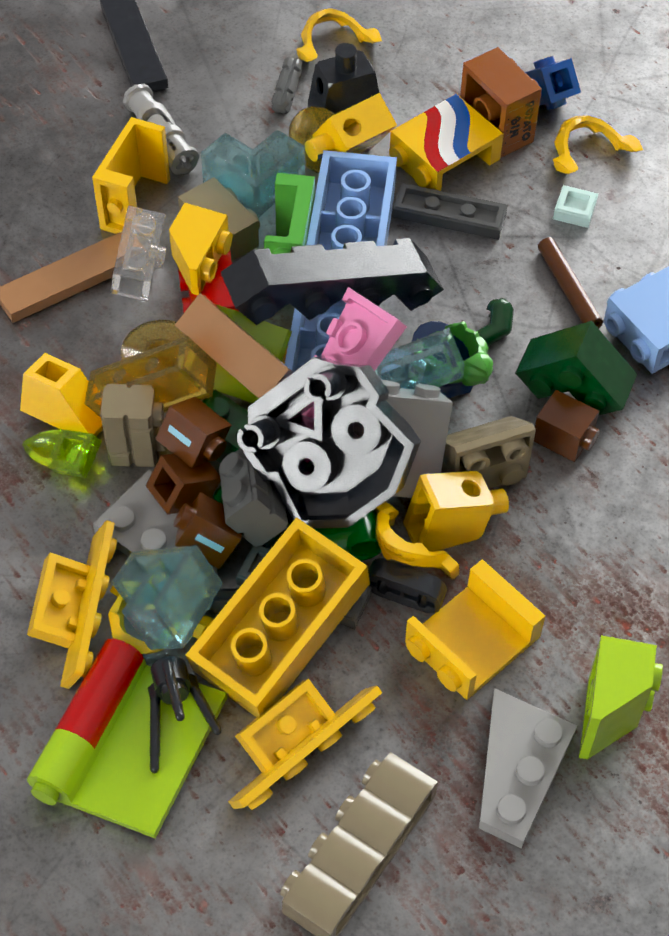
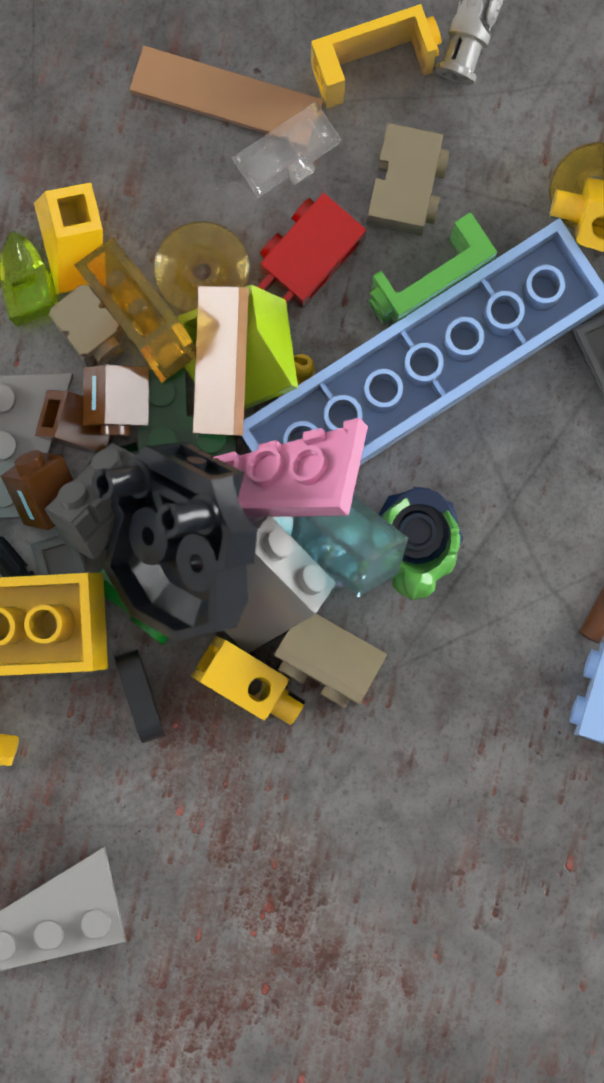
camera: 50 degrees right, 30 degrees up
yellow slope [169,203,233,295] -> none
clear light blue brick [201,129,305,218] -> none
black brick [221,238,444,326] -> none
yellow helmet [375,501,459,579] -> none
yellow panel [405,559,545,700] -> none
dark green arm [477,298,514,346] -> none
dark green brick [515,321,637,416] -> none
reddish brown brick [534,390,600,462] -> none
lime slope [579,635,663,760] -> none

